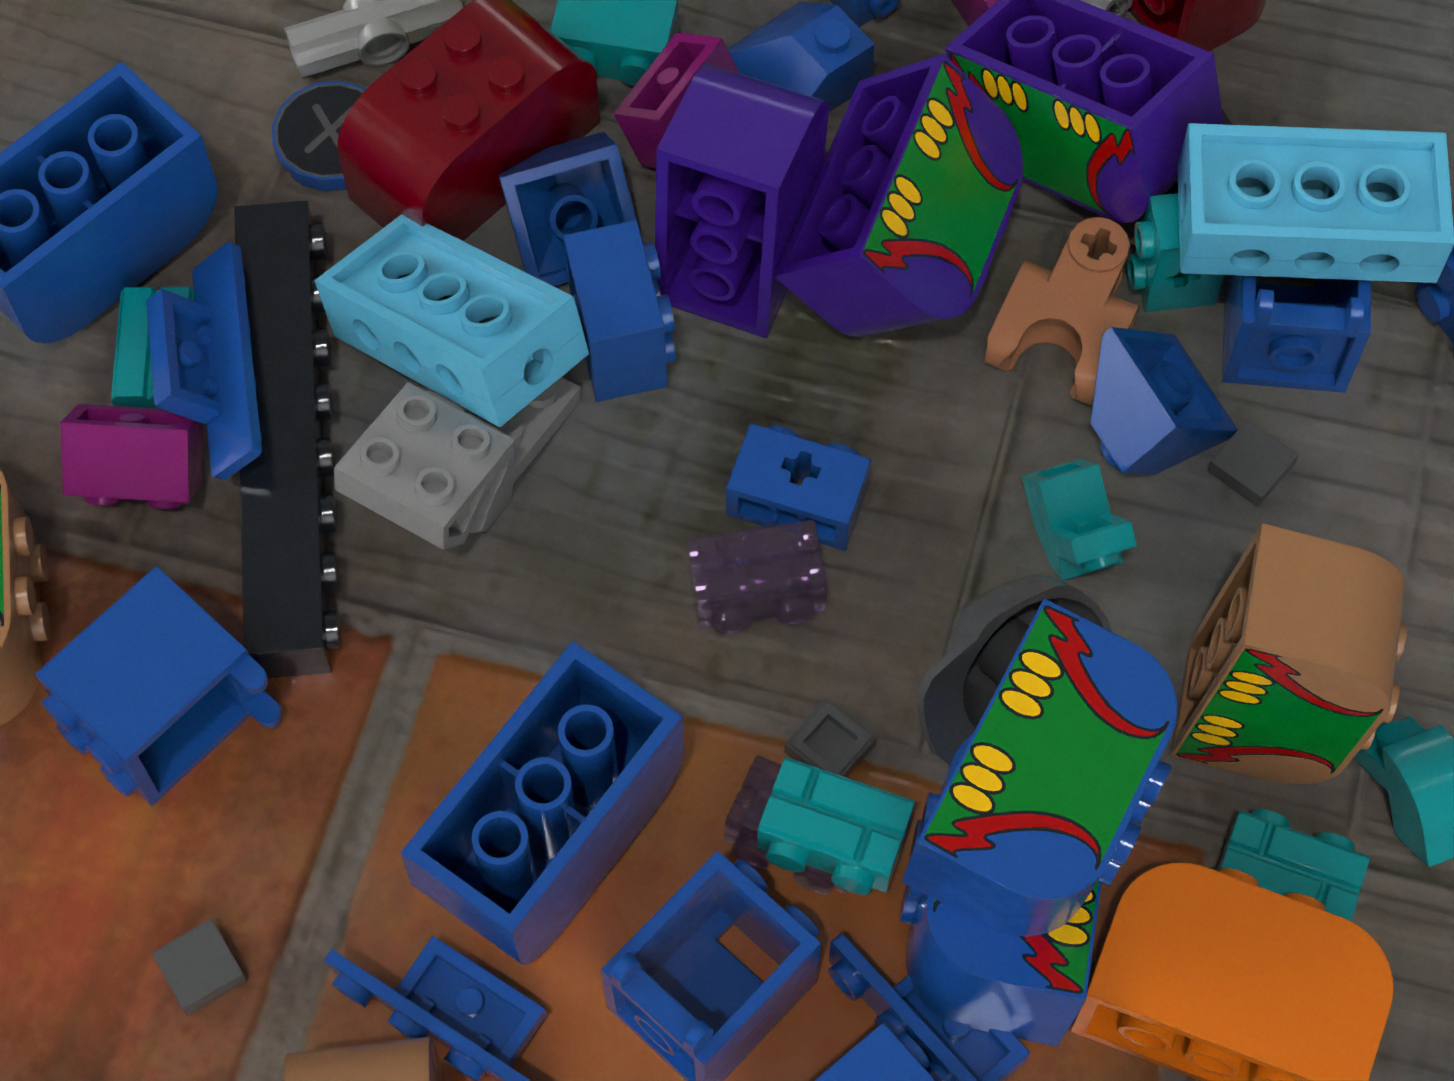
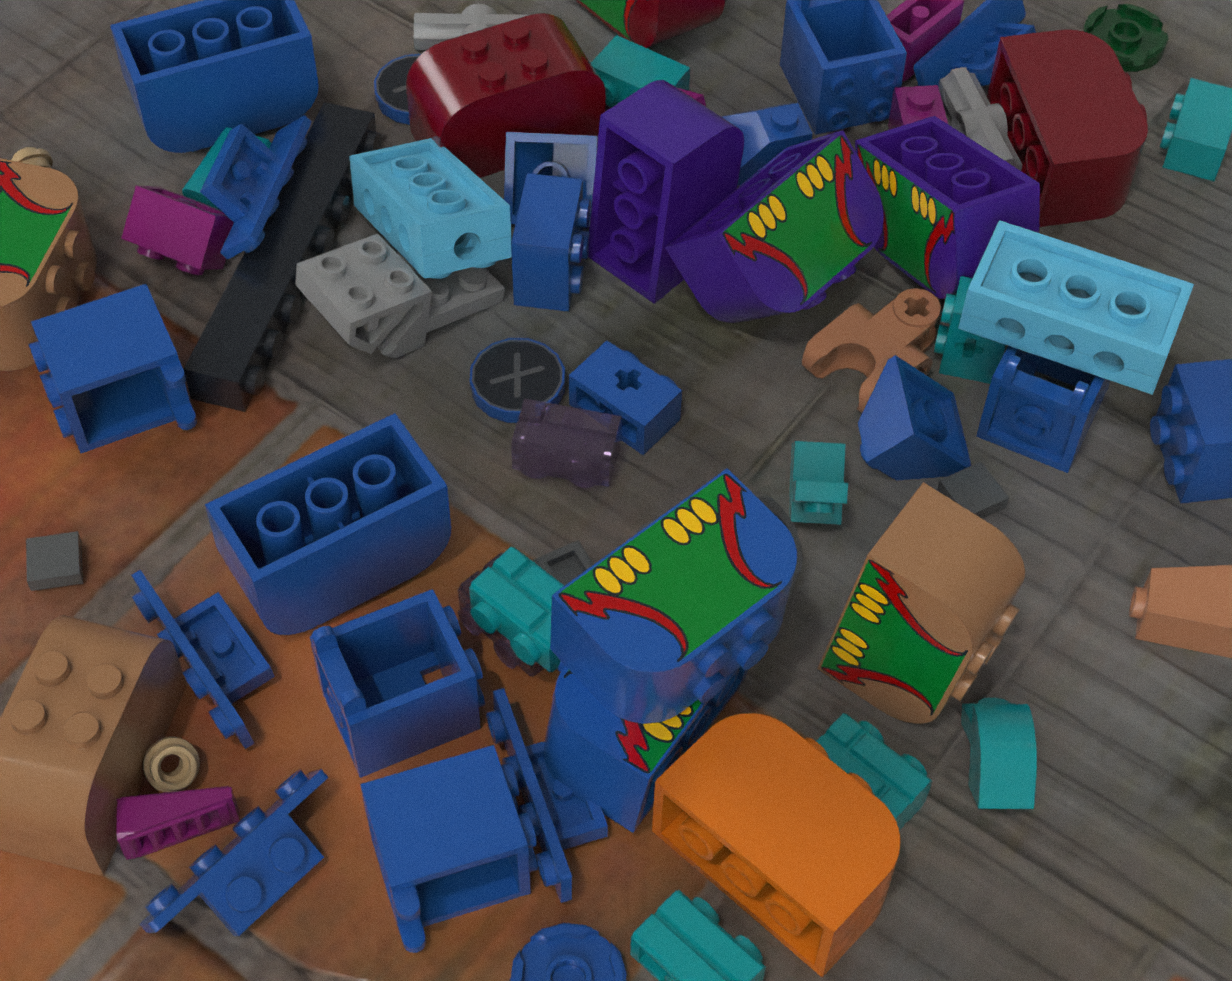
camera: 20 degrees right, 10 degrees down
none -> black tile [469,338,565,423]

